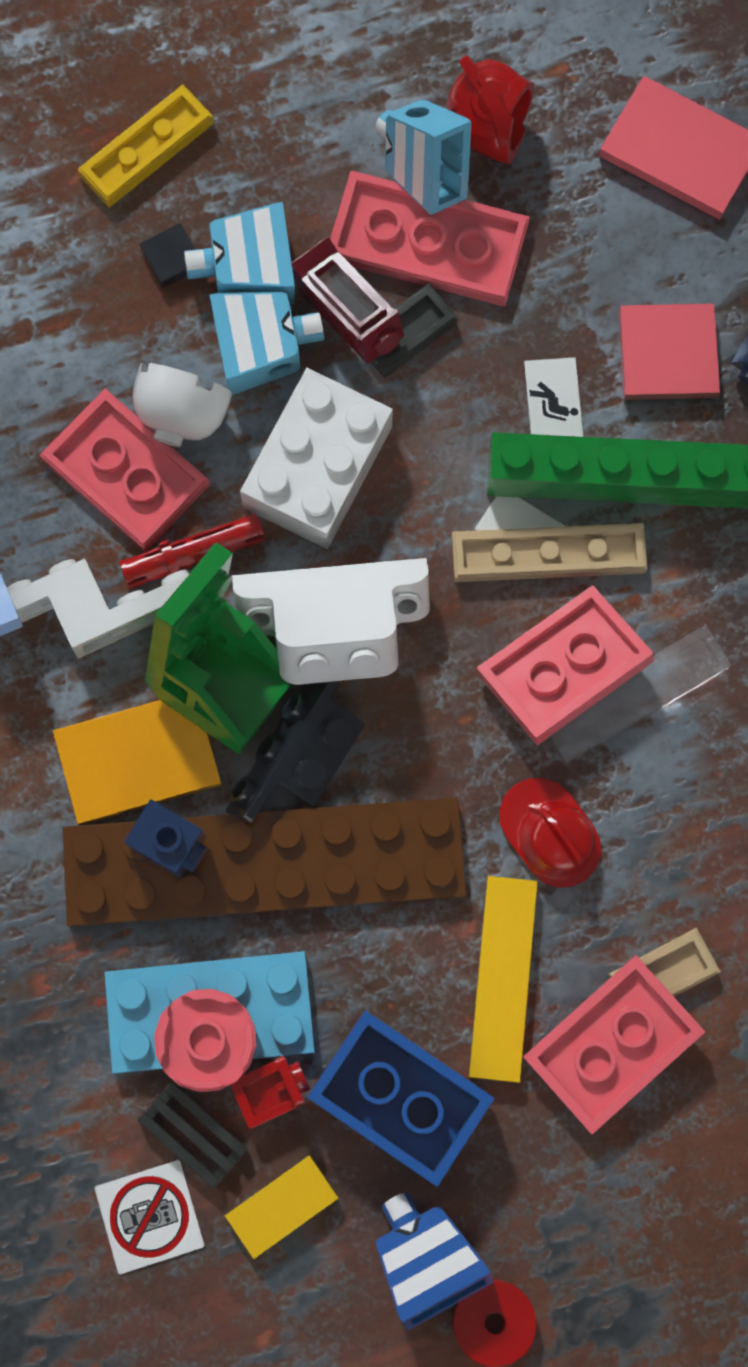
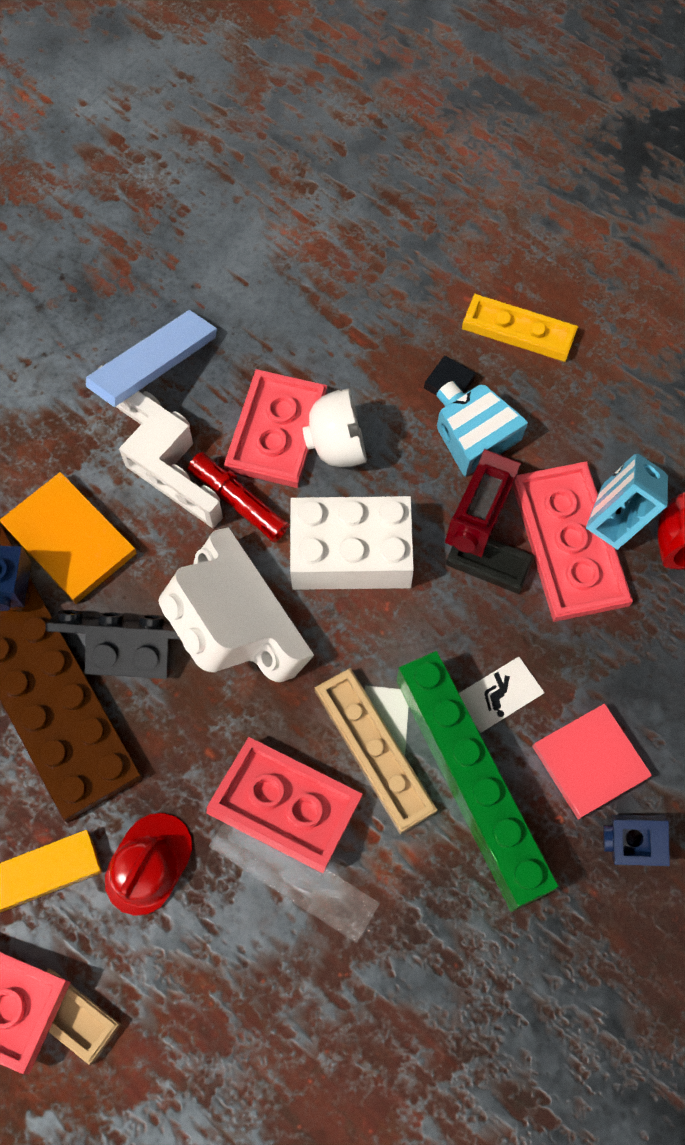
camera: 65 degrees right, 10 degrees down
green bracket [145,542,295,755] -> none
medium azure torso [210,292,324,395] -> none

